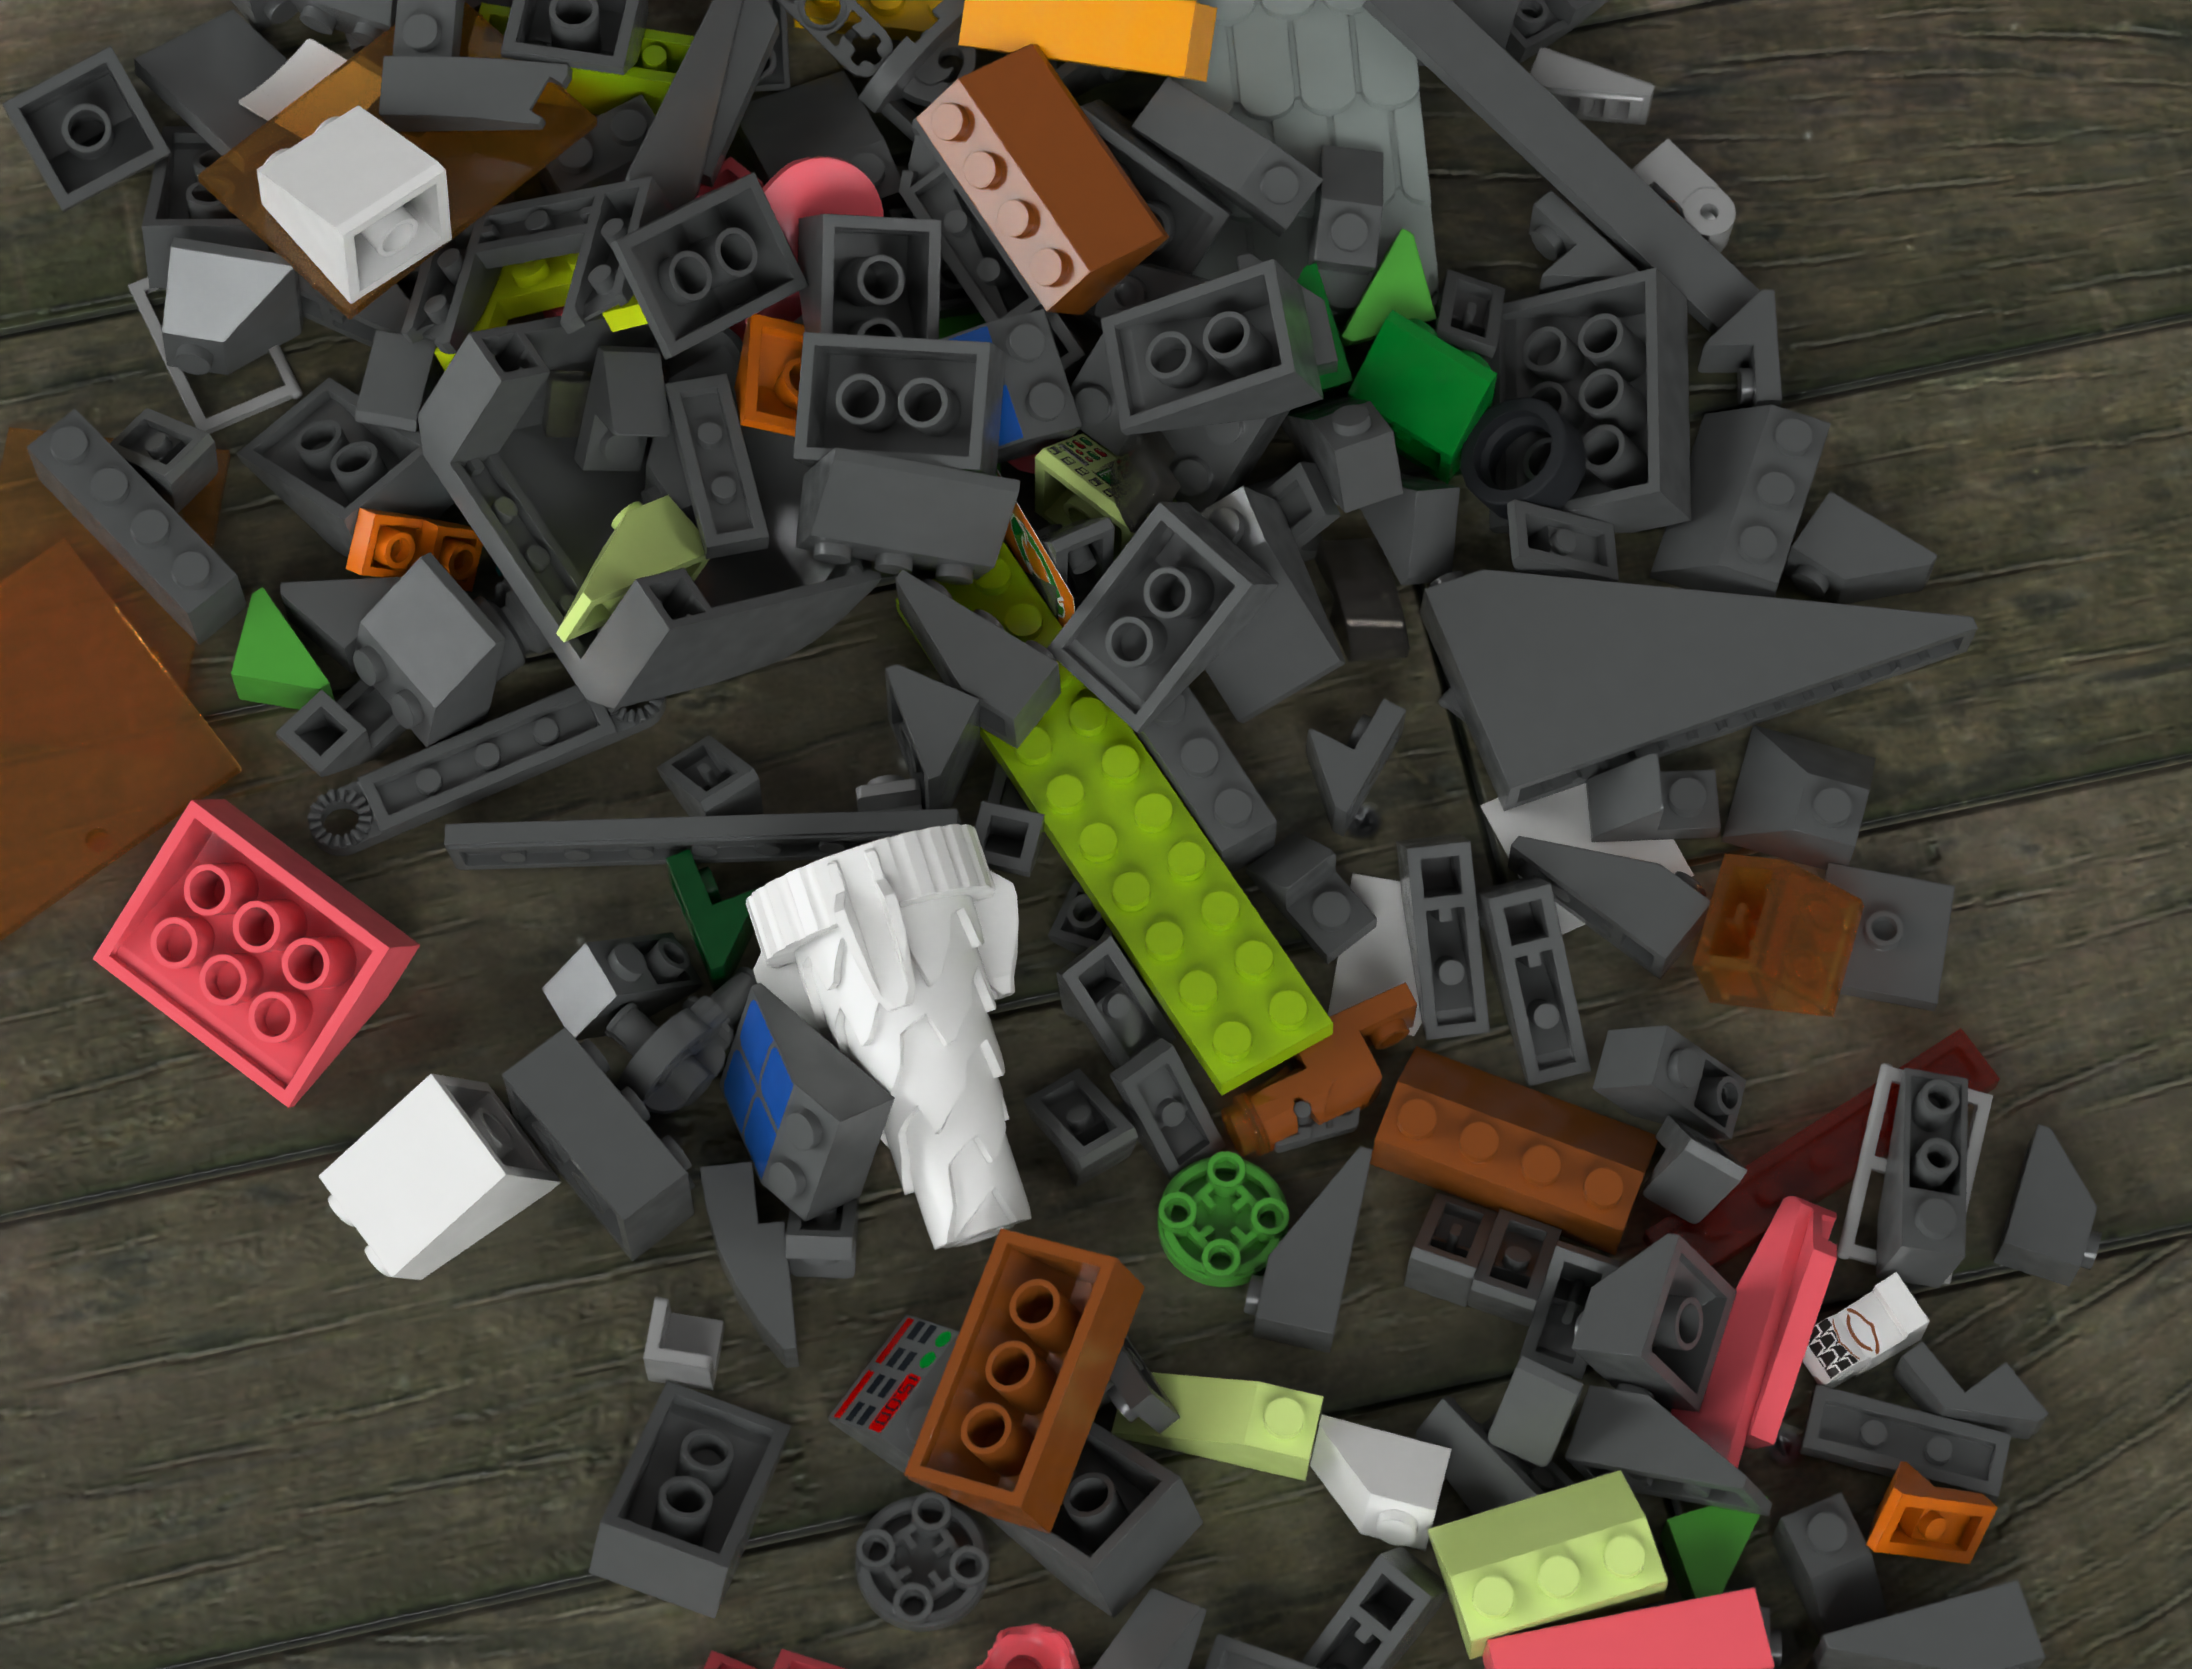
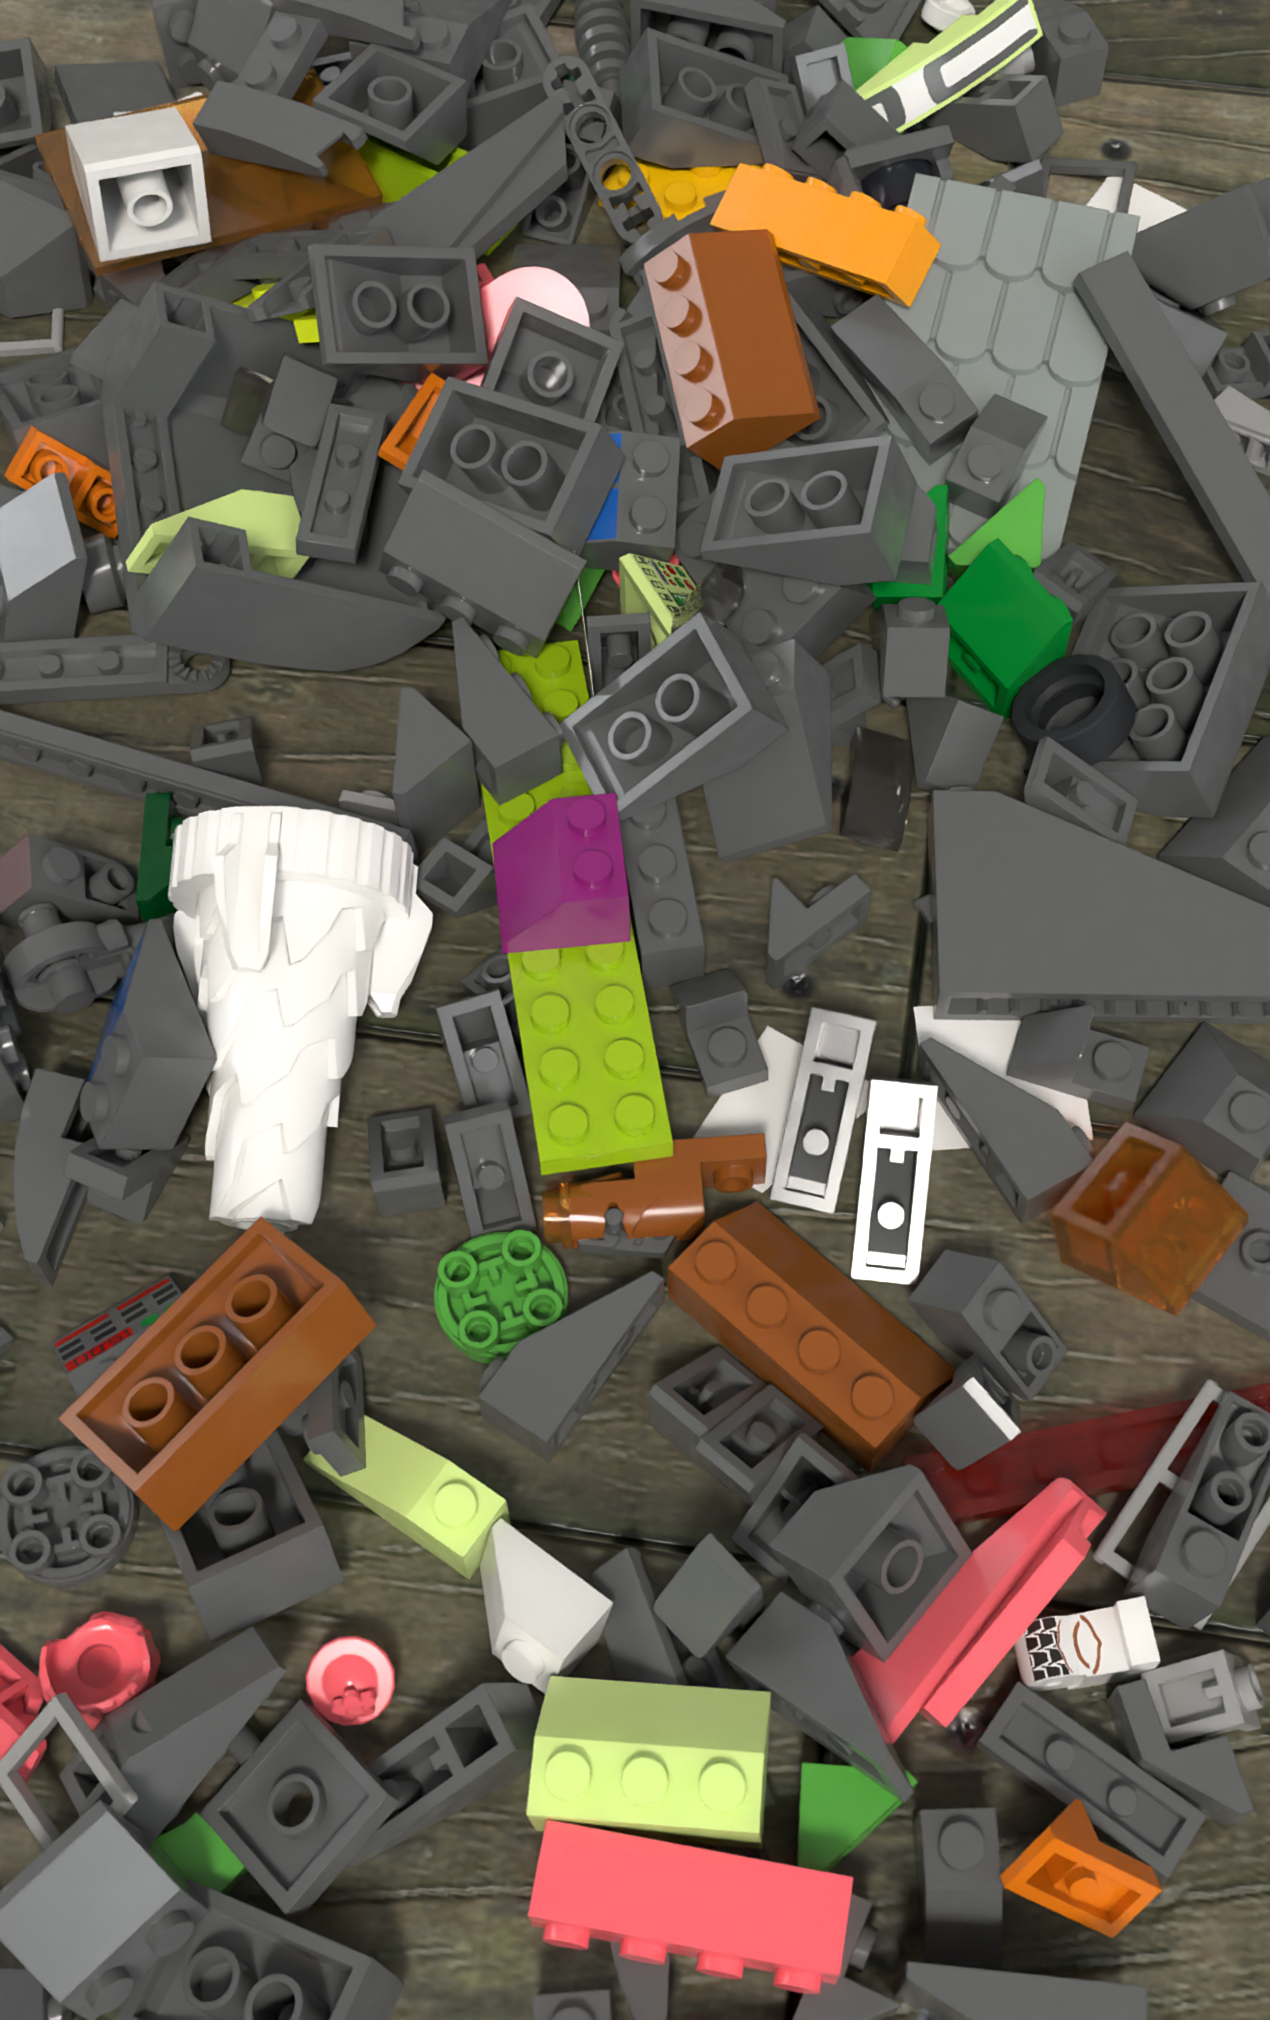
camera: 25 degrees right, 5 degrees down
dark grey slope [1528,190,1638,295] -> none
none -> coral hat [306,1636,395,1726]
none -> magenta slope [492,793,631,954]
none -> light grey bracket [1140,1650,1265,1748]

